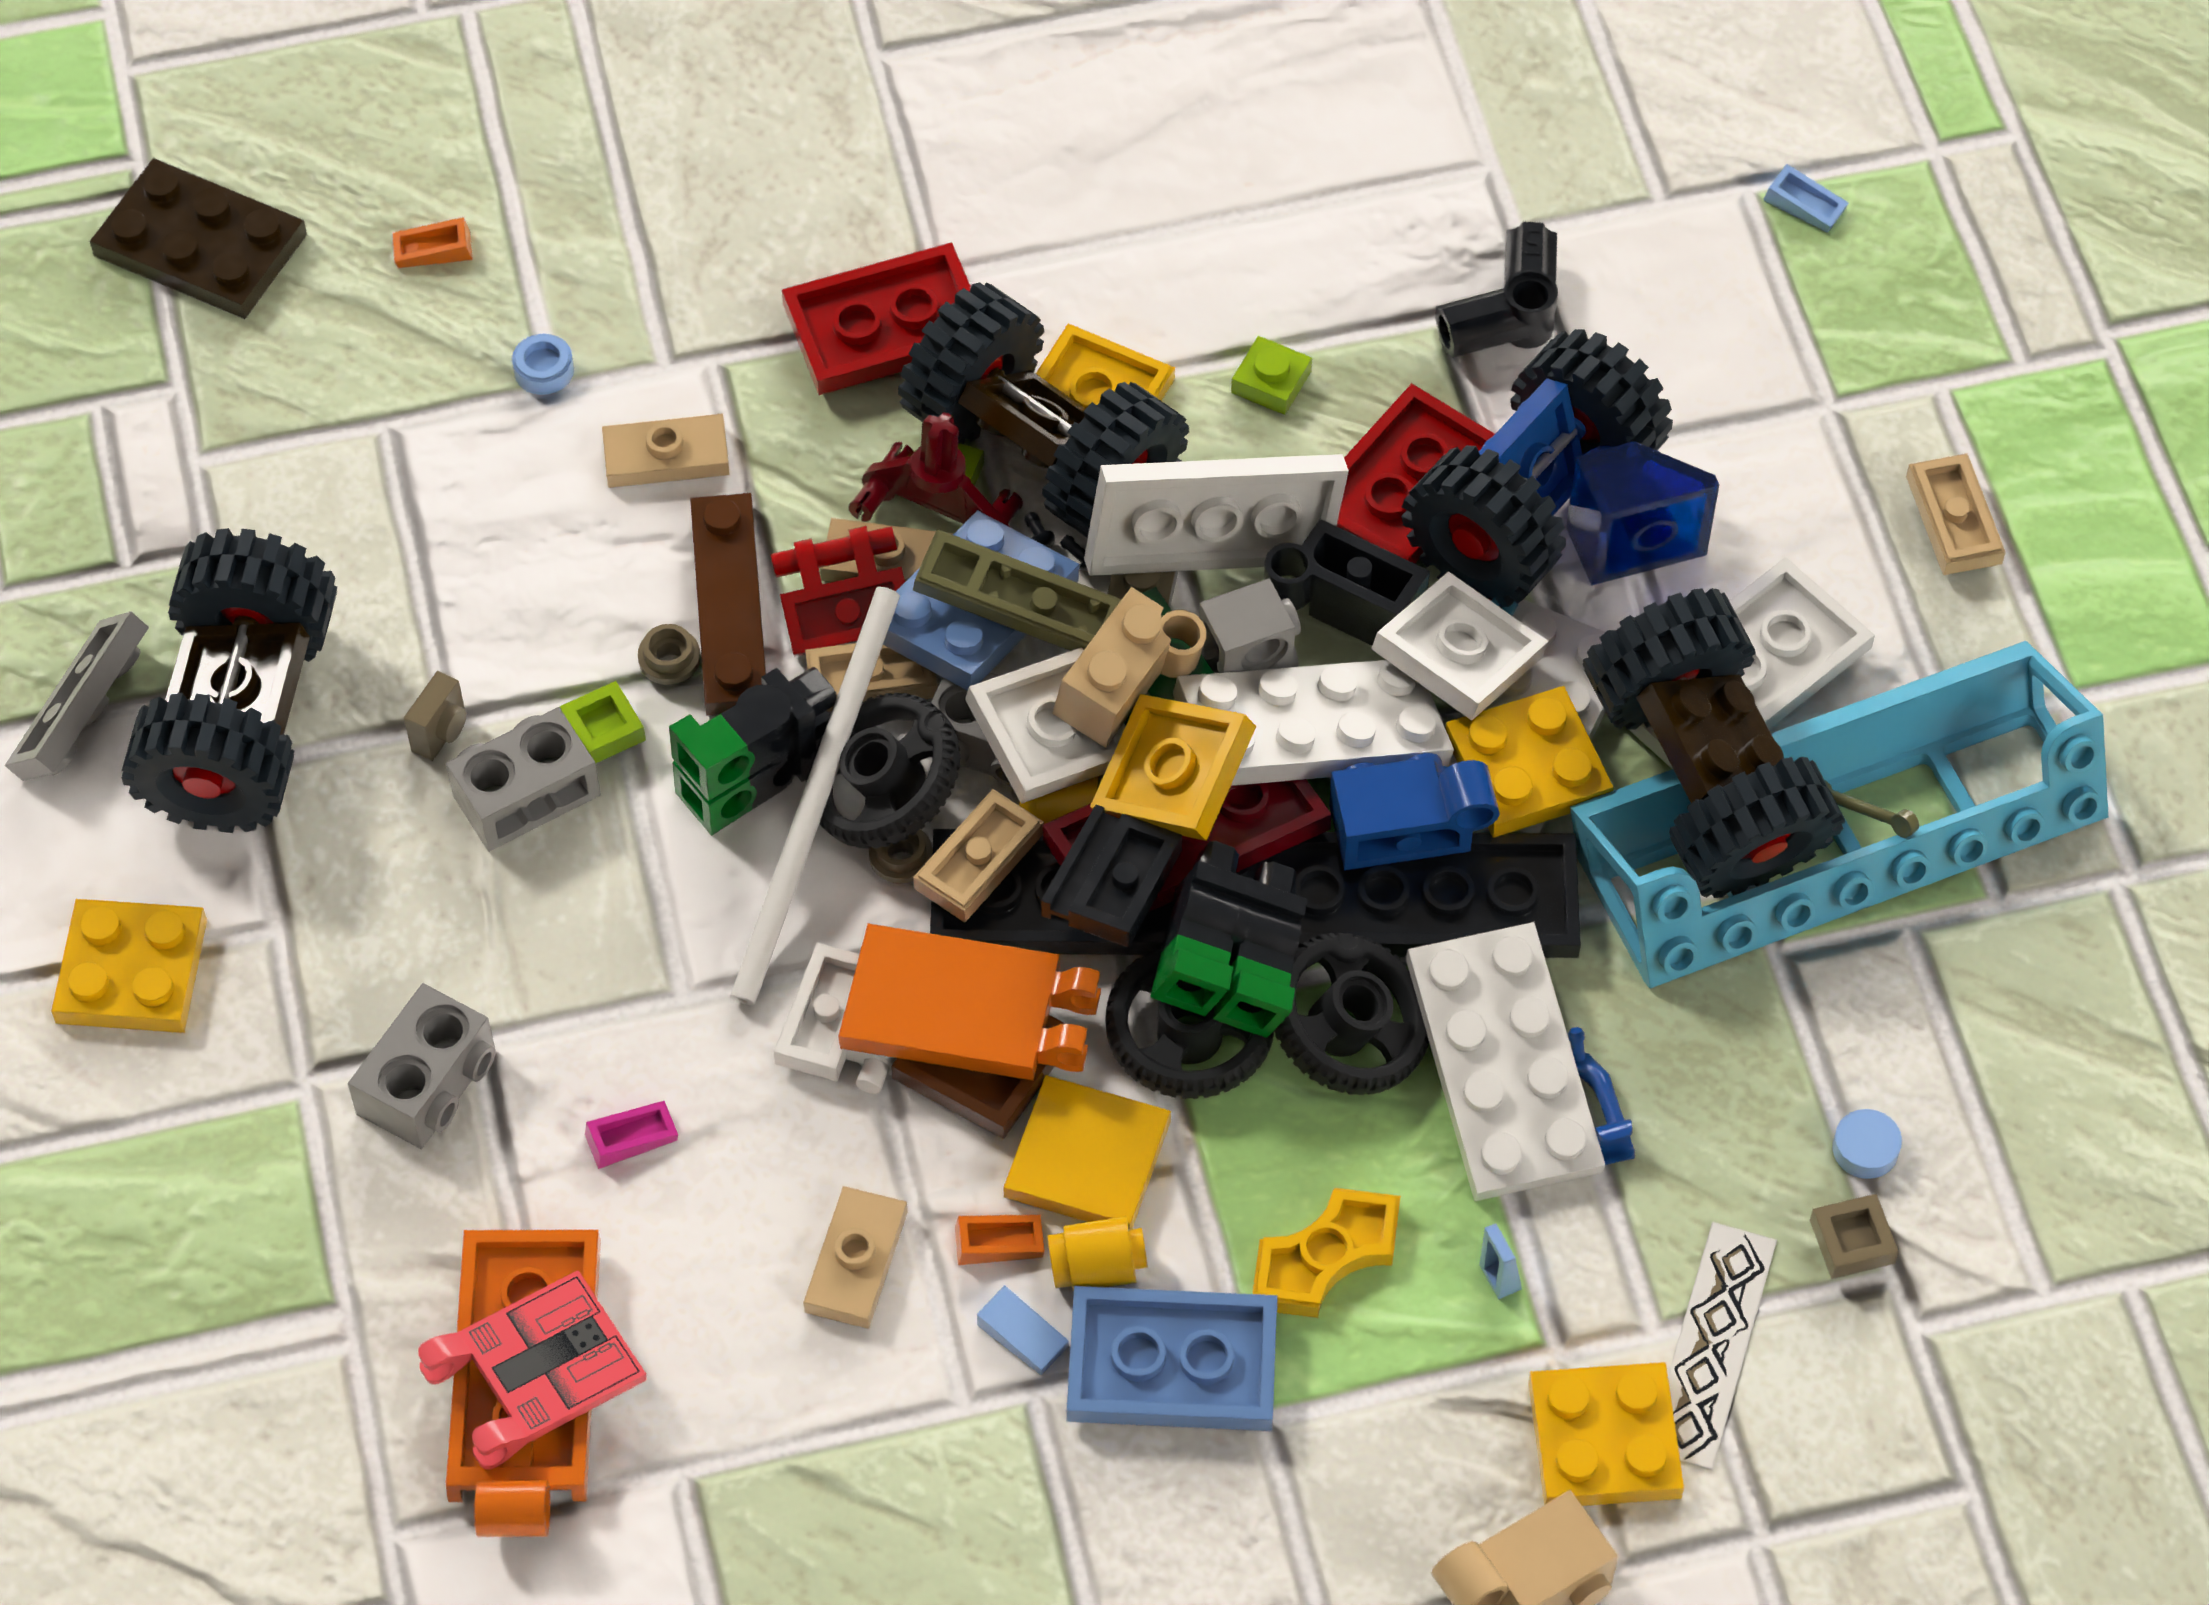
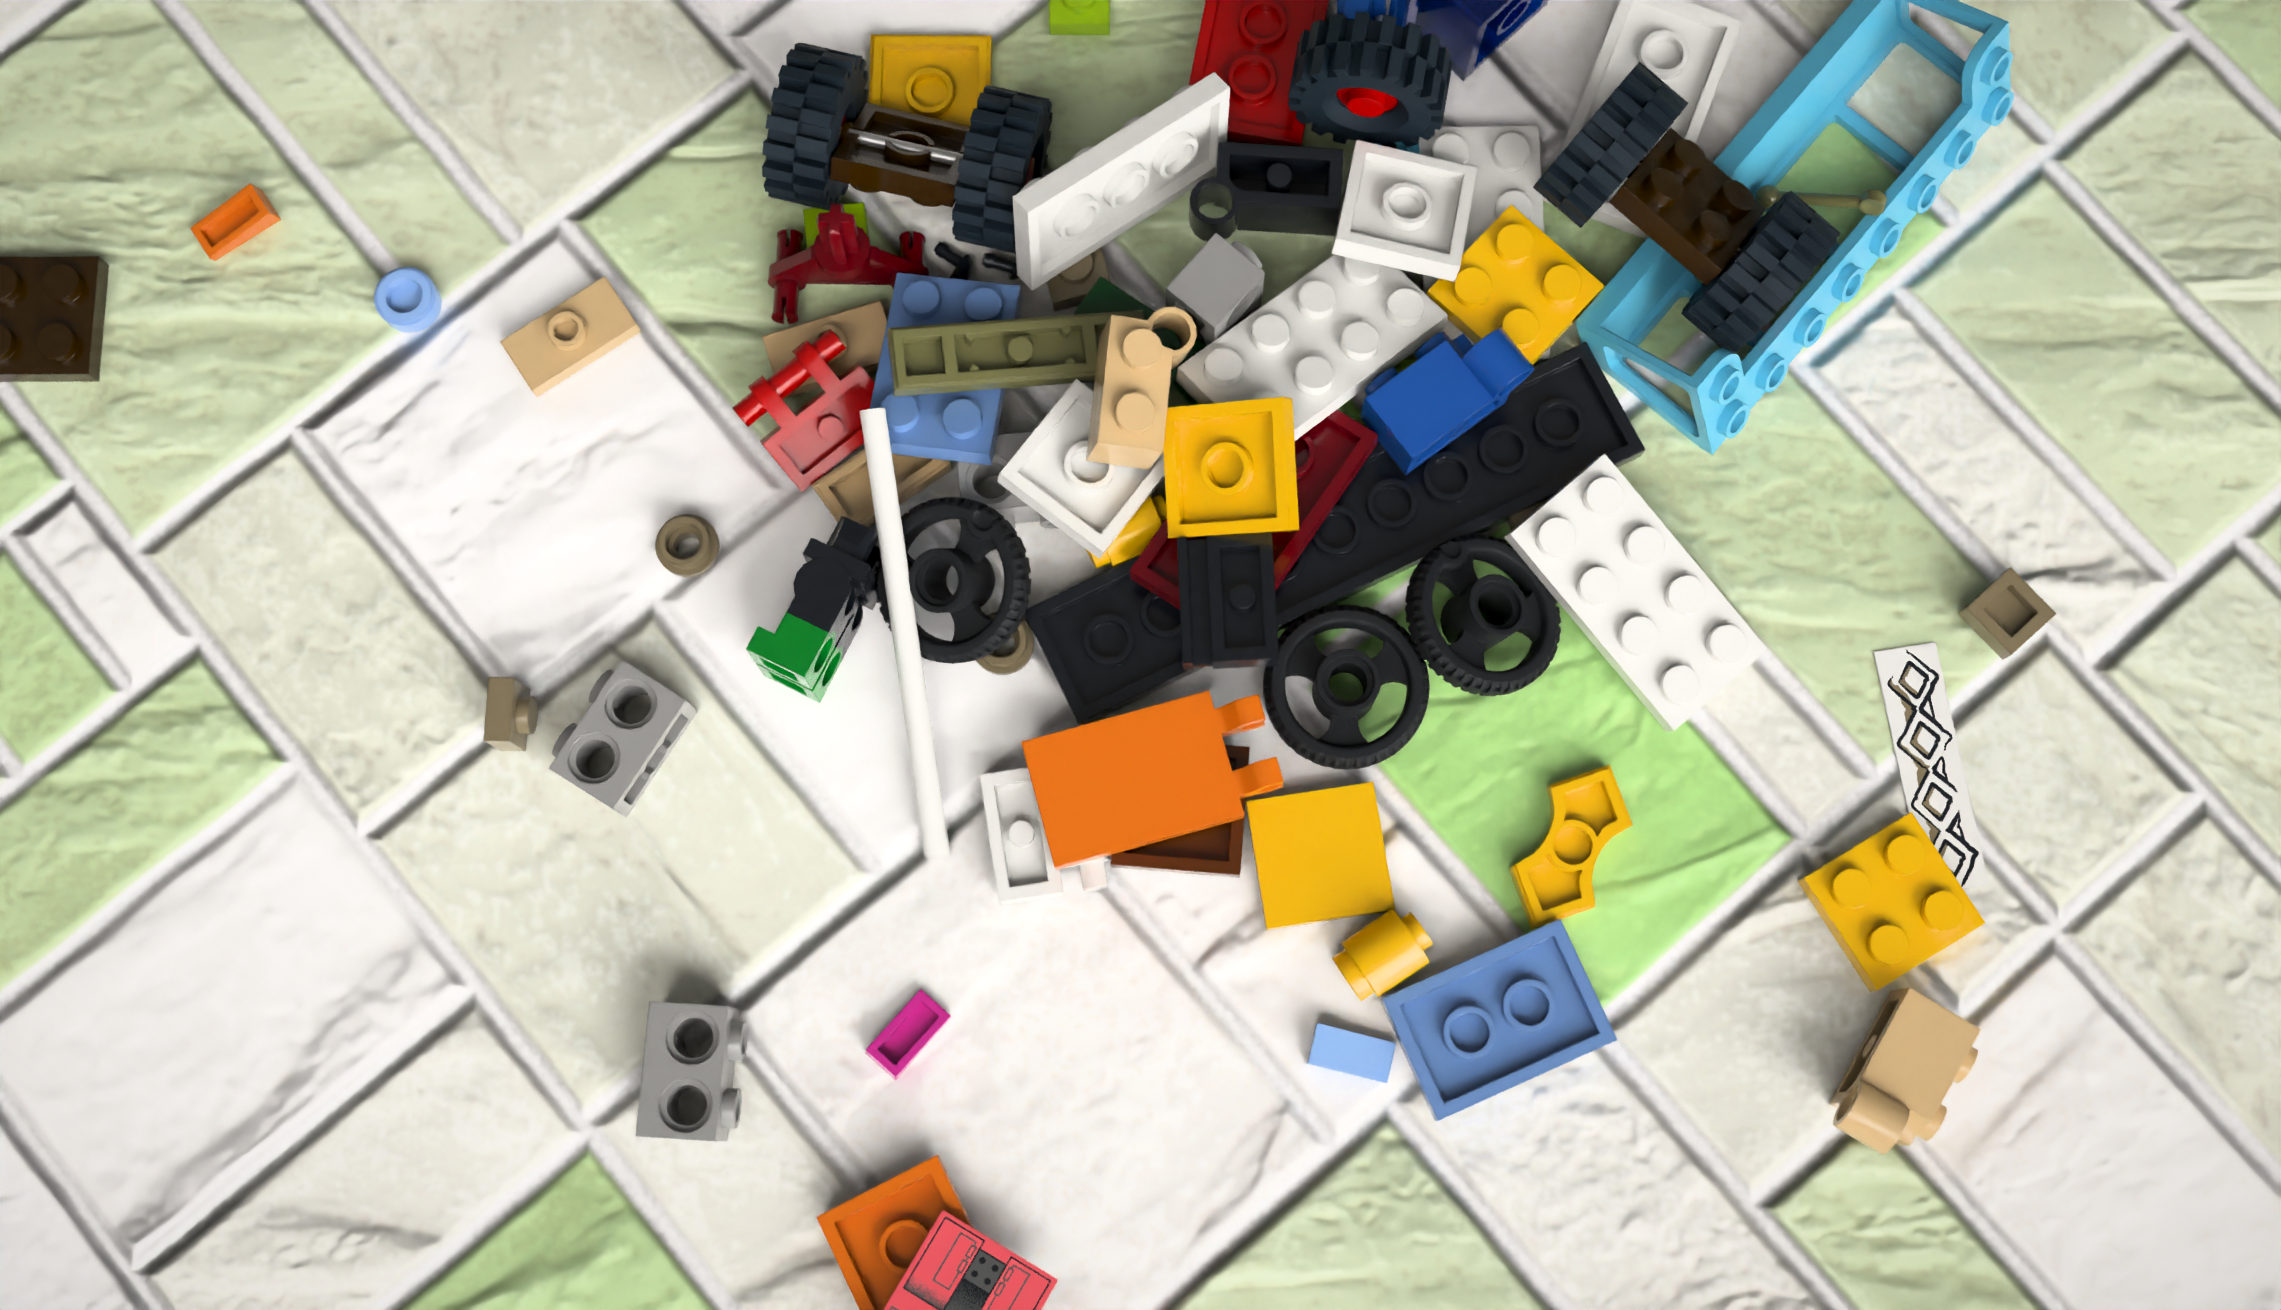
camera: 25 degrees left, 20 degrees up
light grey plate [4,611,149,781] -> none
yellow plate [51,899,207,1033] -> none
black plate [121,528,338,833] -> none
lime plate [559,681,646,764] -> none
reddish brown plate [690,493,766,716] -> none
red plate [781,242,971,395] -> none
tan plate [803,1186,908,1329] -> none
tan plate [913,789,1044,922] -> none
orange piece [955,1215,1044,1265] -> none
hips [1150,840,1308,1038] -> none
light blue piece [1479,1223,1522,1300] -> none
blue piece [1568,1027,1635,1165] -> none
light blue tile [1832,1109,1902,1179] -> none

